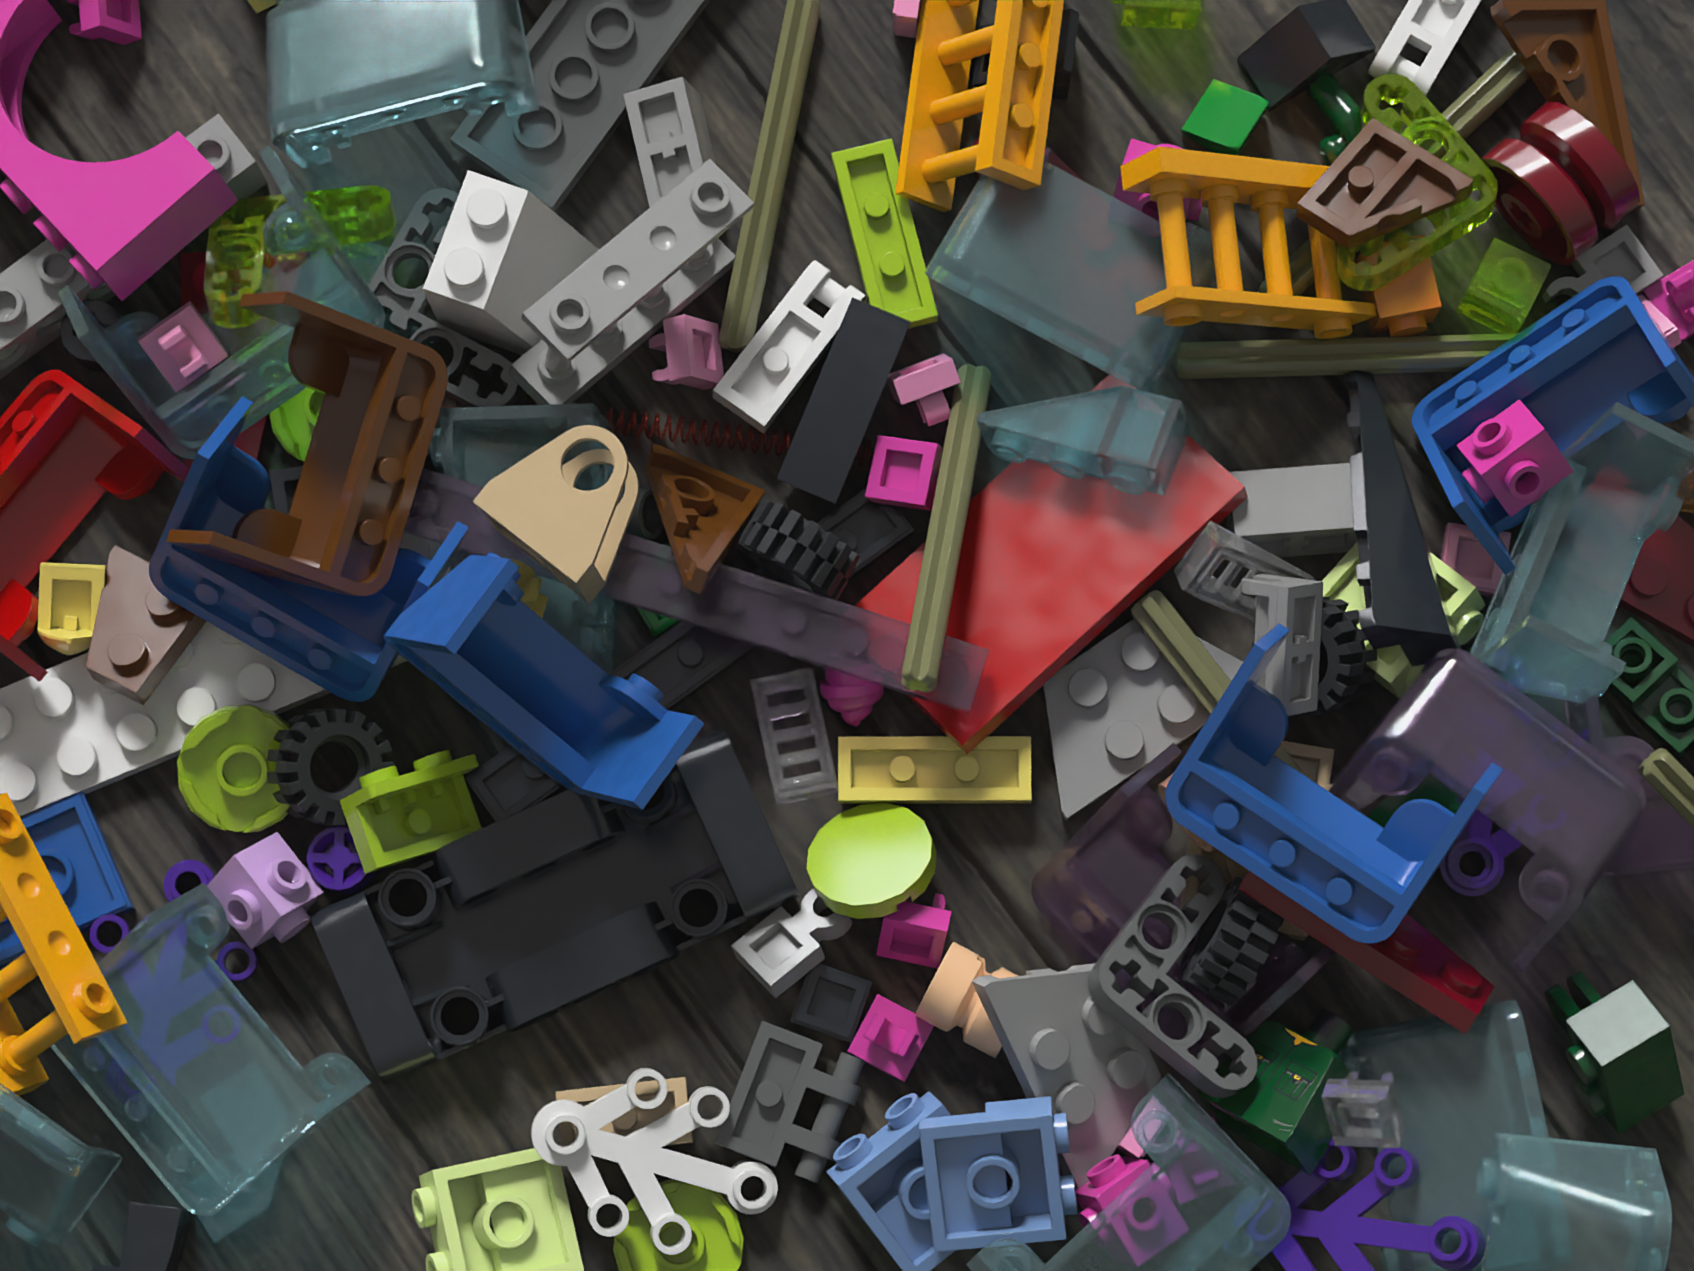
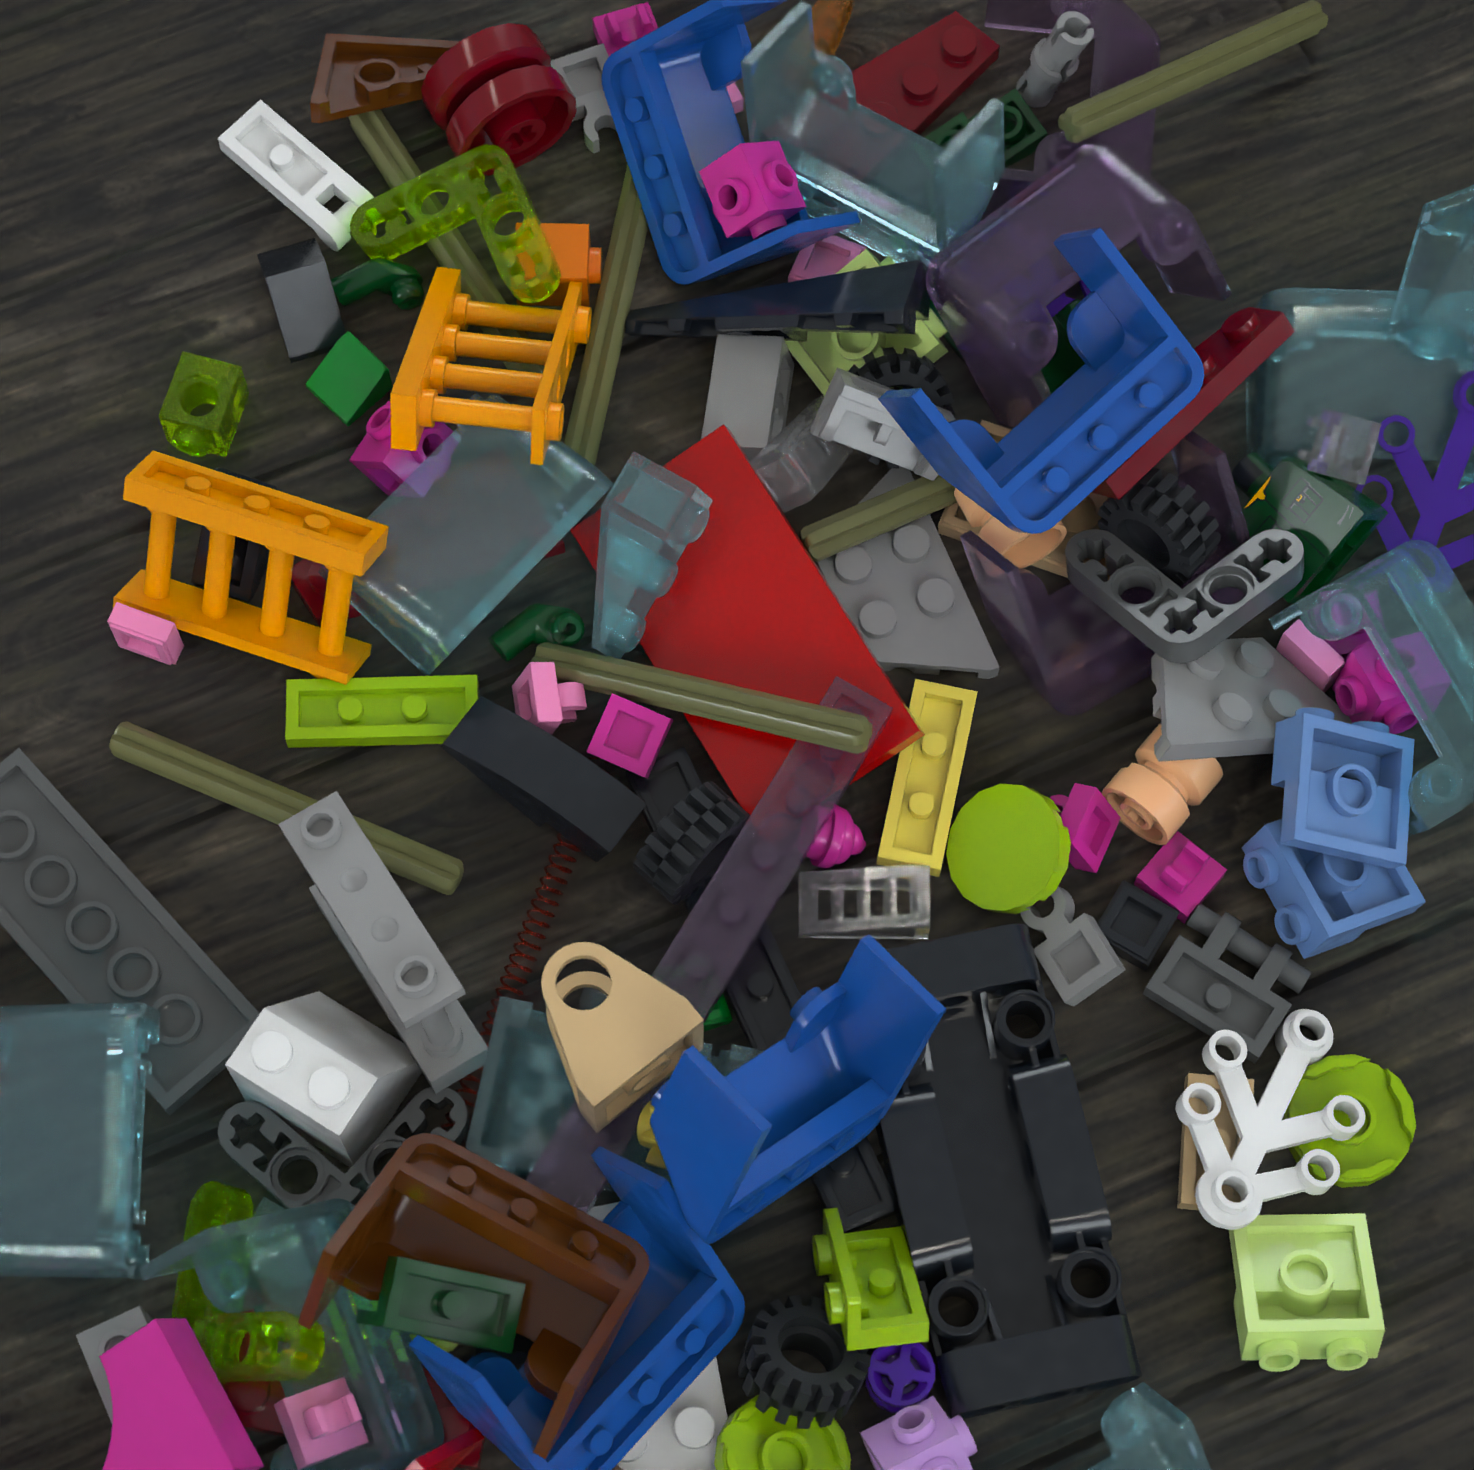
camera: 80 degrees left, 10 degrees down
light grey hinge [623,77,716,207] -> none
reddish brown wing [645,444,766,594] -> none
bright pink tile [649,314,724,390] -> none
white plate [712,260,867,434] -> none
reddish brown wing [1296,118,1474,250] -> none
clear neon green brick [1456,237,1552,334] -> none
dark green brick [1544,971,1685,1134] -> none
none -> dark green panel [356,1255,526,1353]
none -> dark green arm [488,603,585,662]

